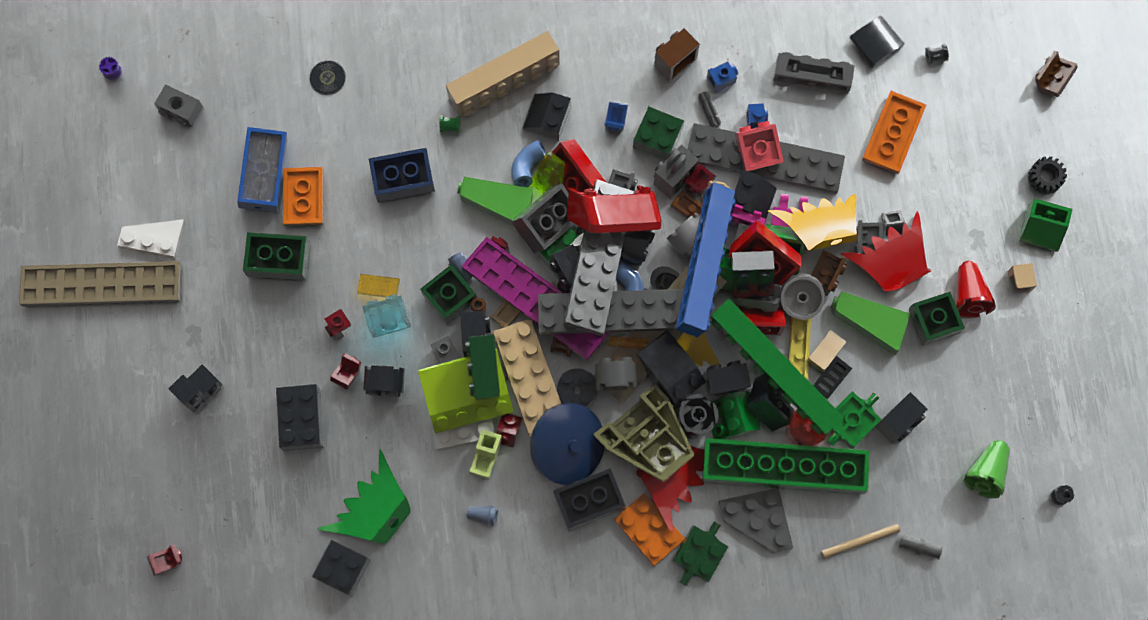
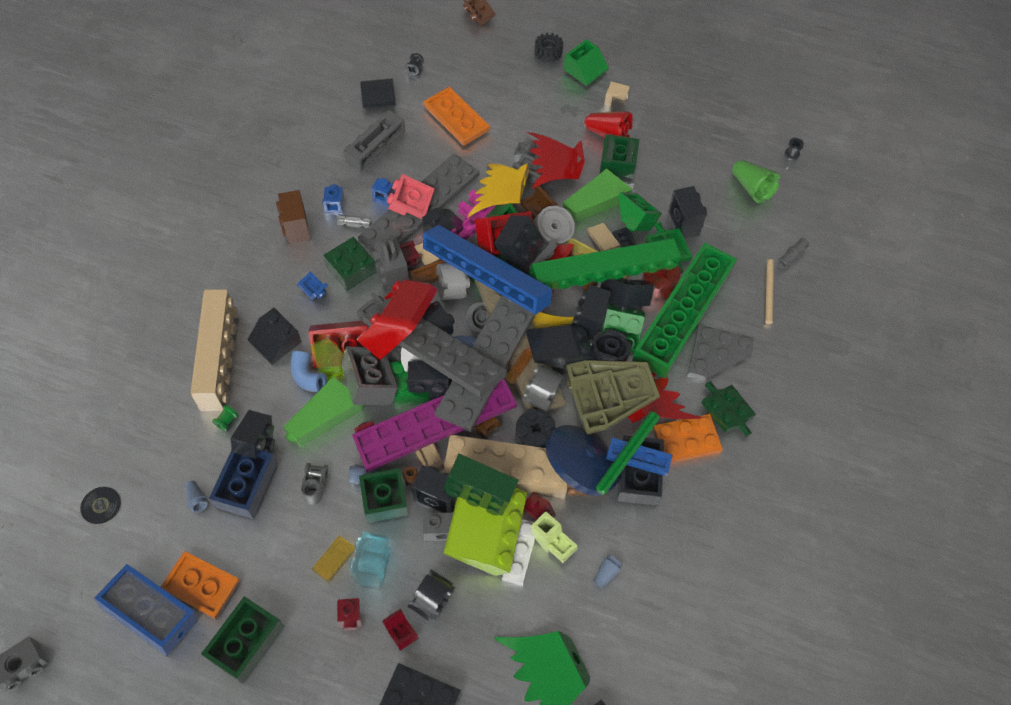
camera: 65 degrees left, 15 degrees down
none -> sand blue cone [184,481,208,513]
none -> black brick [230,410,275,459]
none -> dark grey piece [301,463,329,505]
none -> green axle [596,411,660,495]
none -> blue plate [606,438,672,476]
none -> green slope [618,192,662,232]

